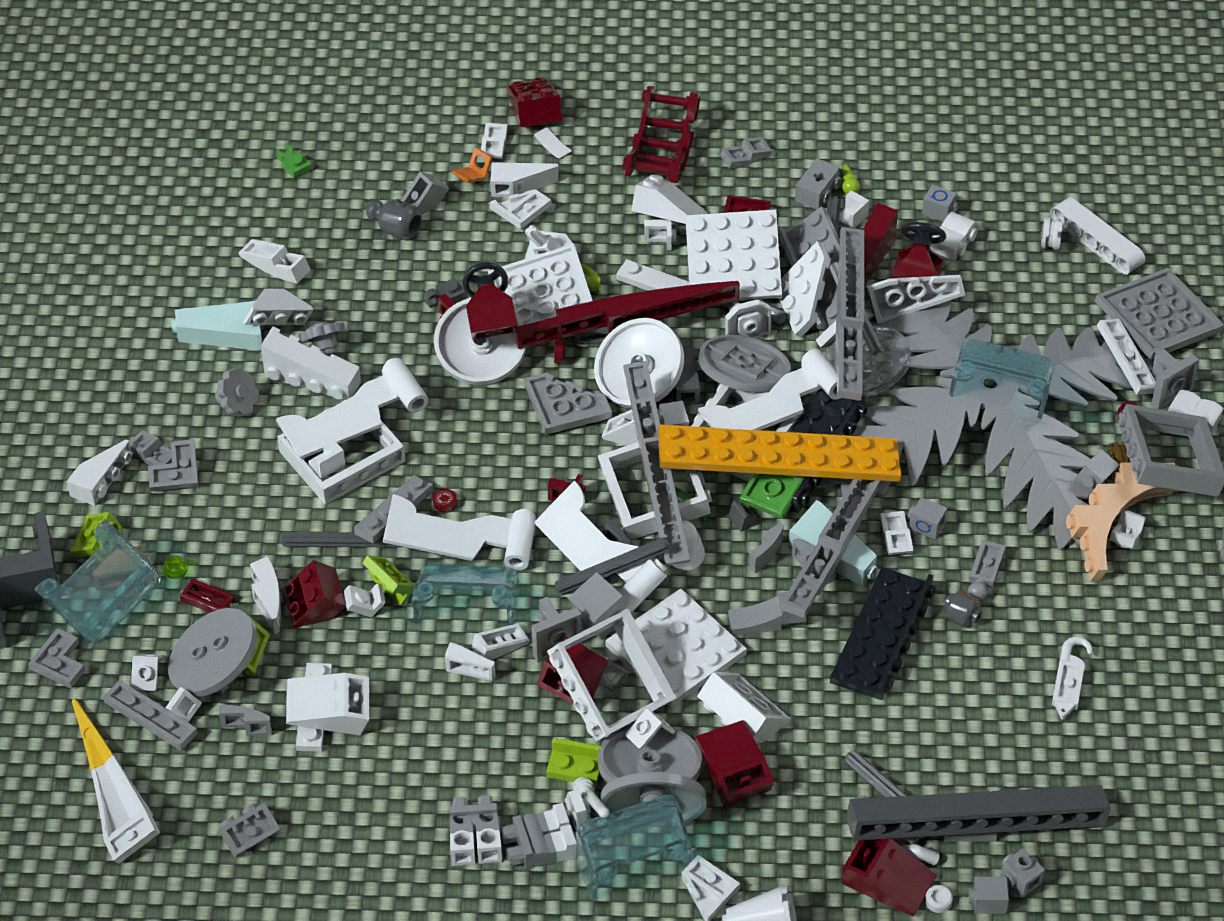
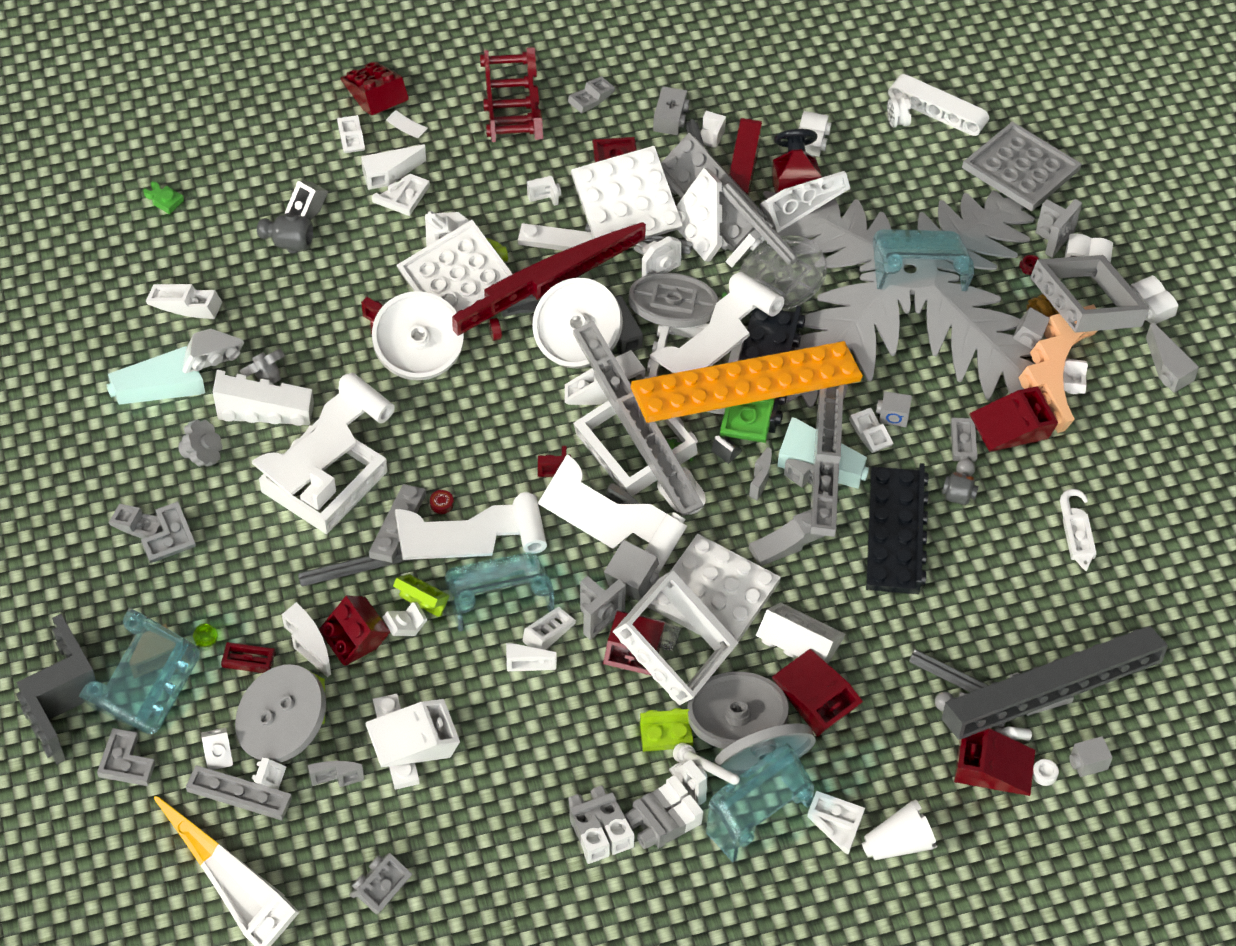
camera: 20 degrees left, 5 degrees up
white slope [67,440,132,506] -> none
lime bracket [70,512,122,563] -> none
dark grey plate [425,278,466,308] -> none
orange bracket [452,148,492,183] -> none
dark red piece [462,262,518,340] -> none
light grey plate [524,373,612,435] -> none
dark grey axle [555,537,670,594] -> none
white bracket [625,708,675,749] -> none
white slope [631,175,708,224] -> none
light grey slope [835,227,864,401] -> none
lime bar [842,164,860,194] -> none
light grey brick [922,185,958,222] -> none
light grey brick [1000,849,1045,898] -> none
white plate [1097,318,1156,395] -> none
none -> dark red slope [969,386,1058,452]

